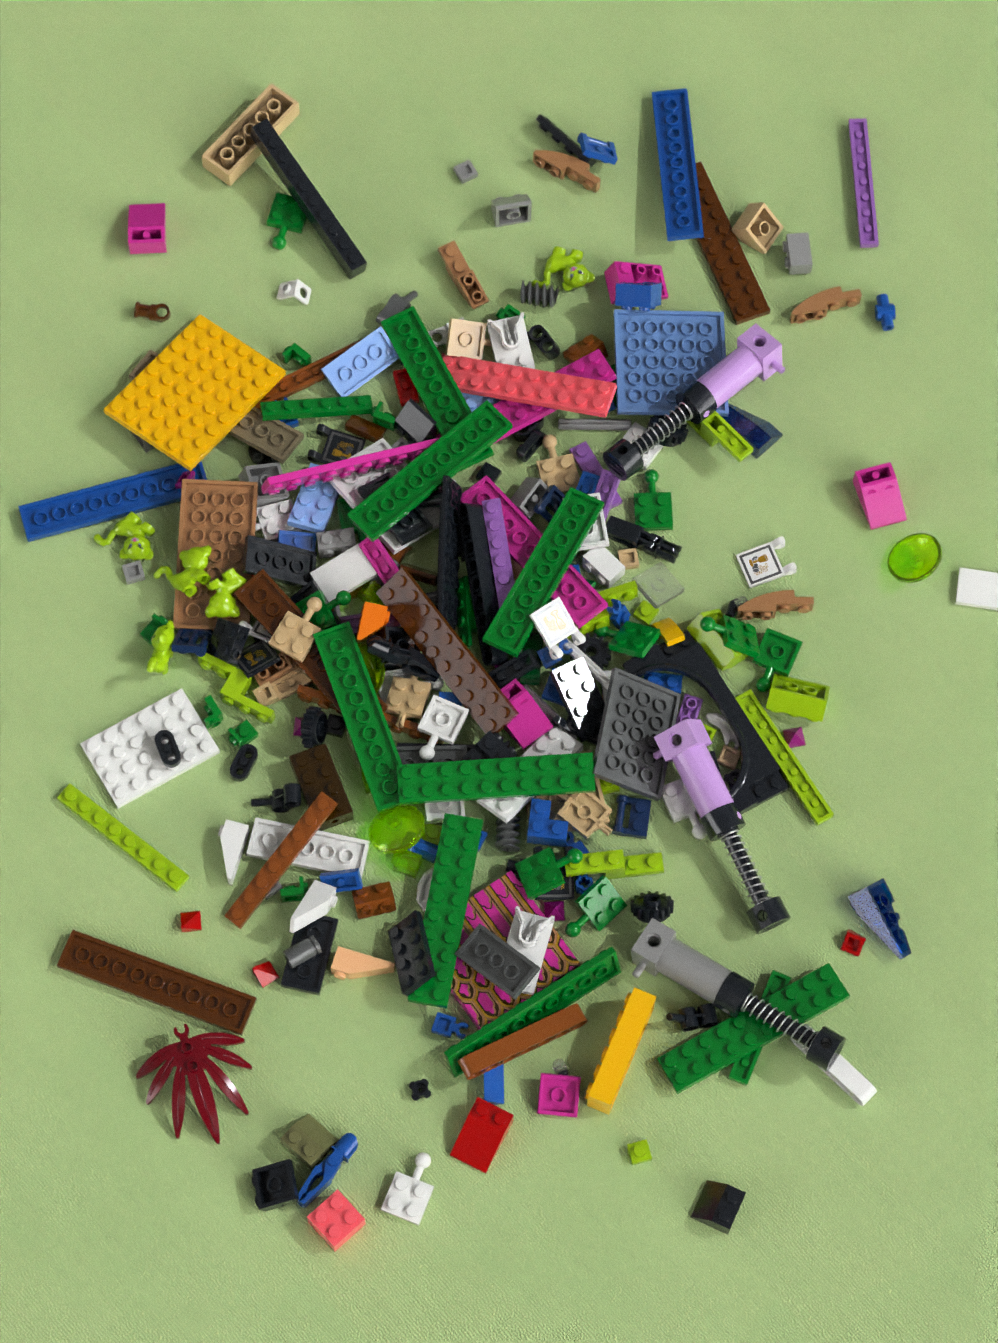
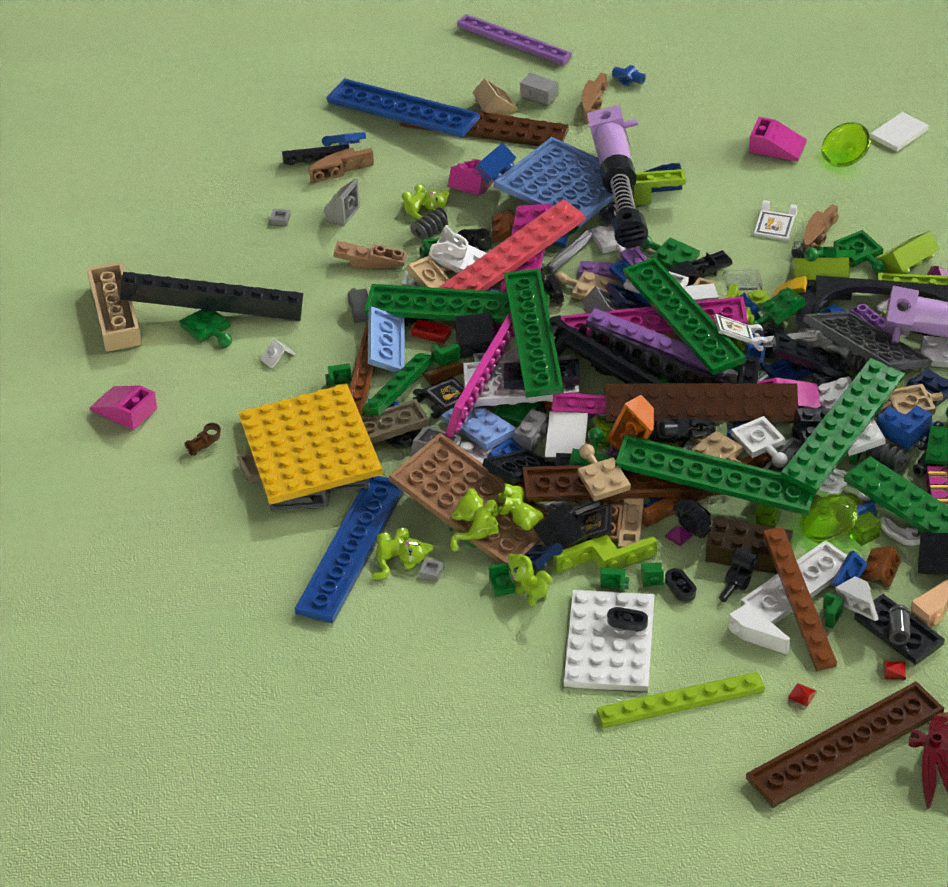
camera: 50 degrees left, 25 degrees down
magenta slope [175,470,195,488] -> none

